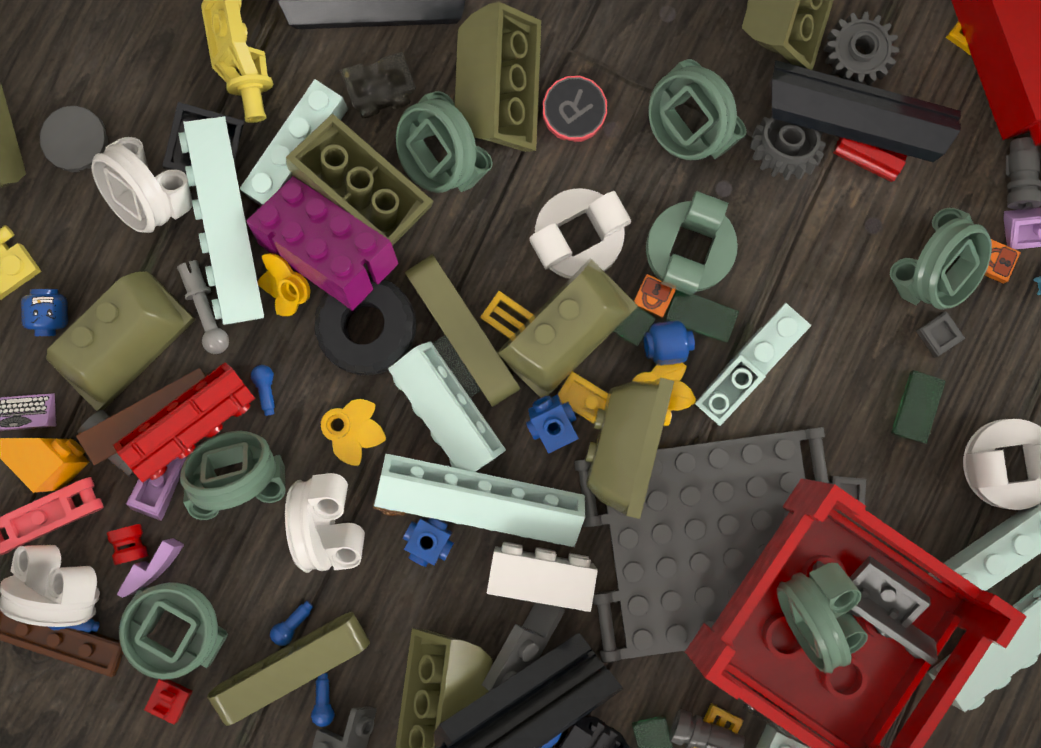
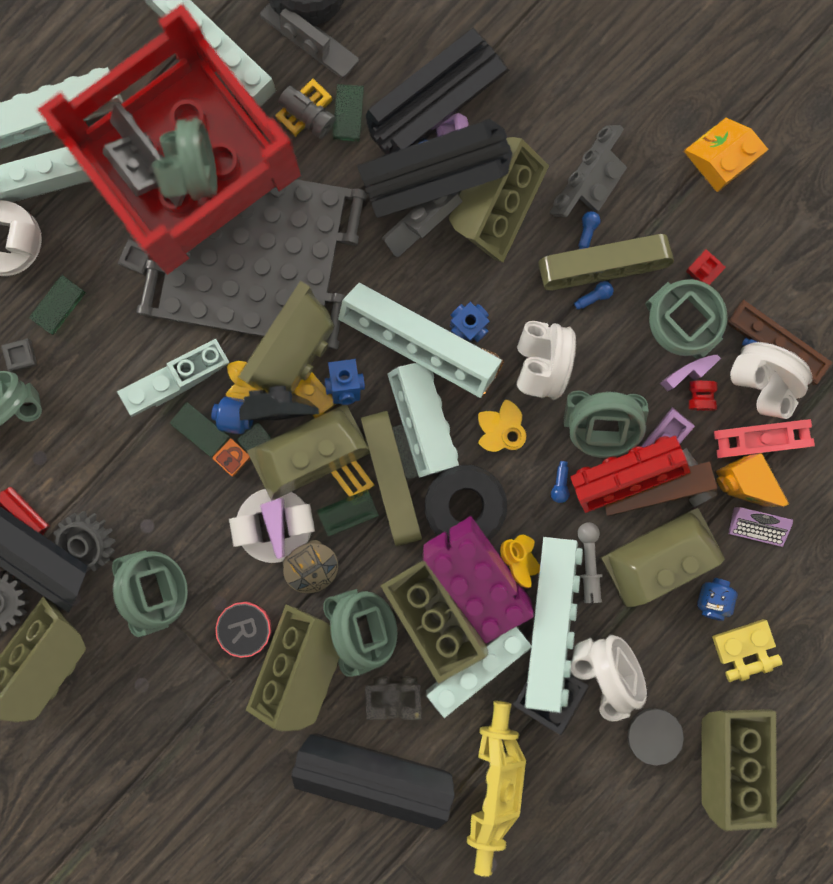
camera: 165 degrees left, 0 degrees up
white brick [487,542,598,612] -> none
sand green piece [646,191,738,295] -> none
none -> black slope [239,386,319,421]
none -> lavender slope [260,498,285,559]
none -> dark tan dish [283,540,338,593]
none -> clear green tile [317,489,379,537]

